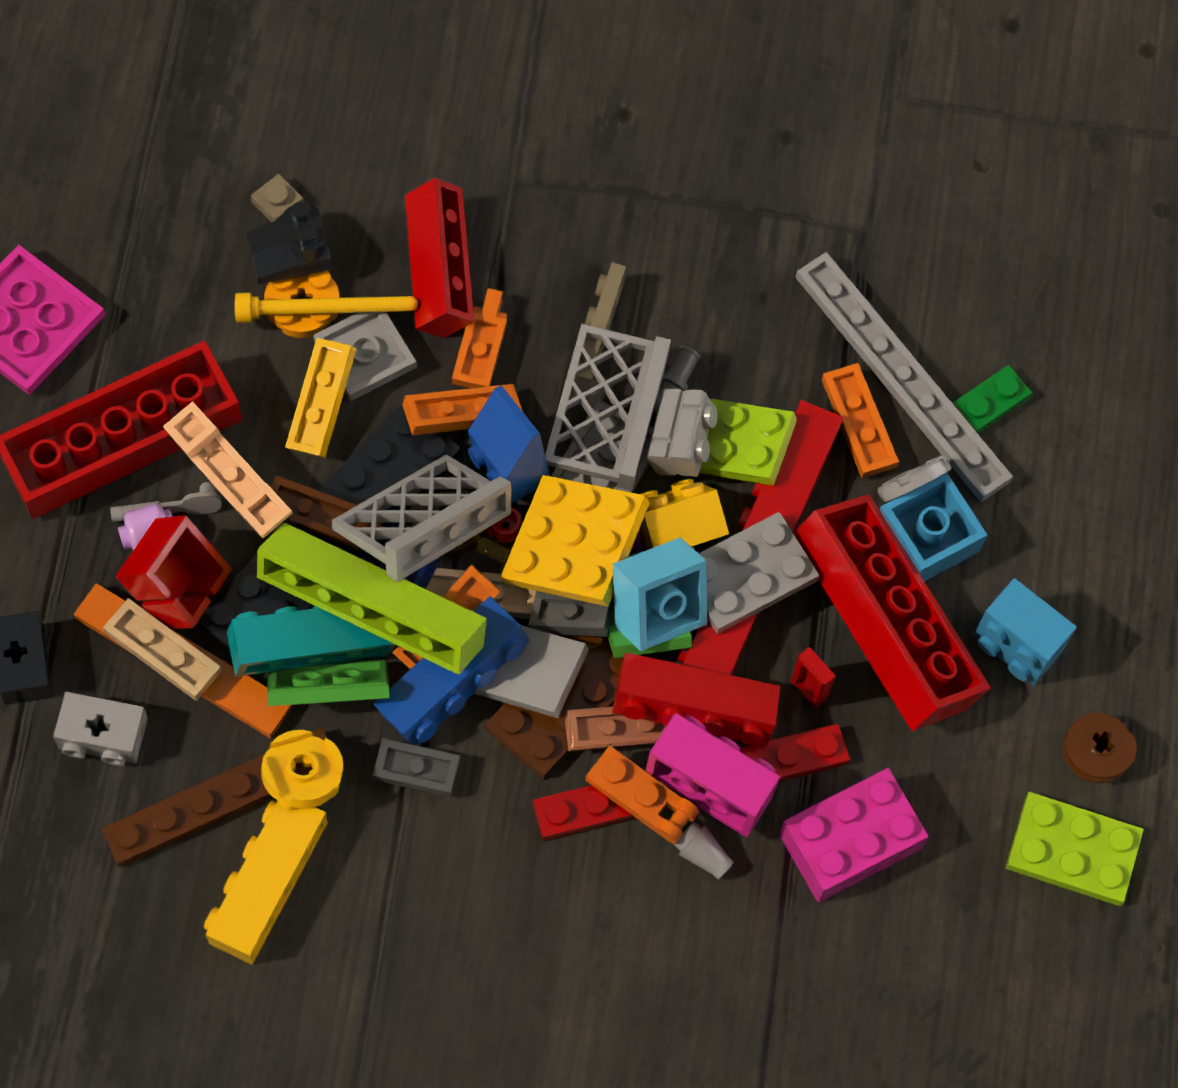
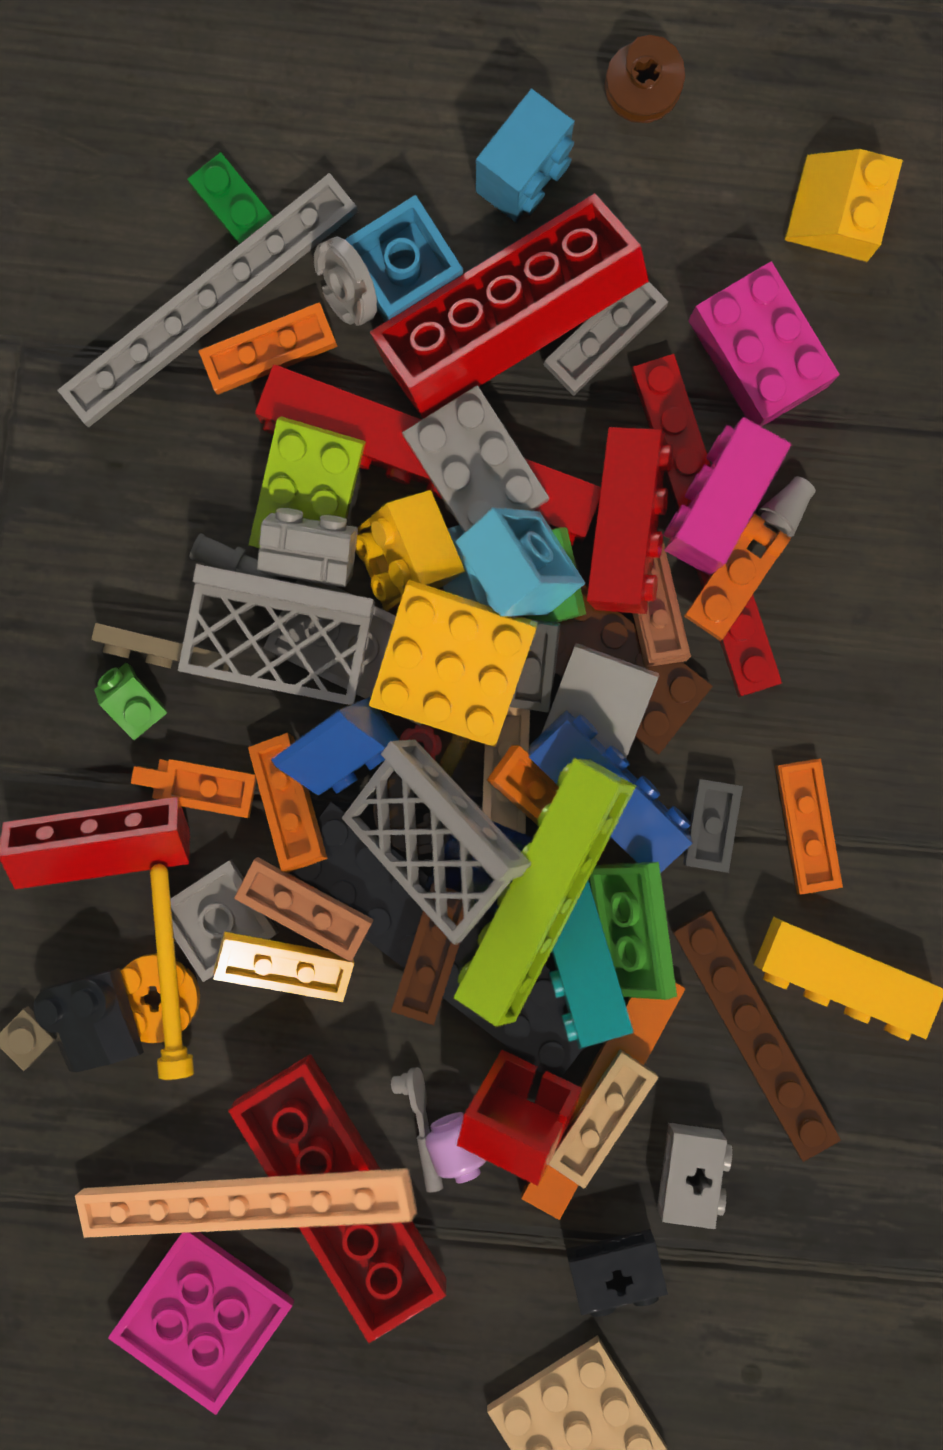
camera: 90 degrees left, 20 degrees up
light nougat slope [163,401,293,538] -> none
yellow plate [261,730,343,810] -> none
red tile [791,647,836,709] -> none
lime plate [1005,792,1144,907] -> none
none -> light nougat plate [75,1169,417,1237]
none -> bright green bracket [94,663,168,740]
none -> nougat plate [234,857,374,962]
none -> light grey plate [544,282,669,396]
none -> orange tile [775,758,843,895]
none -> yellow slope [785,149,903,262]

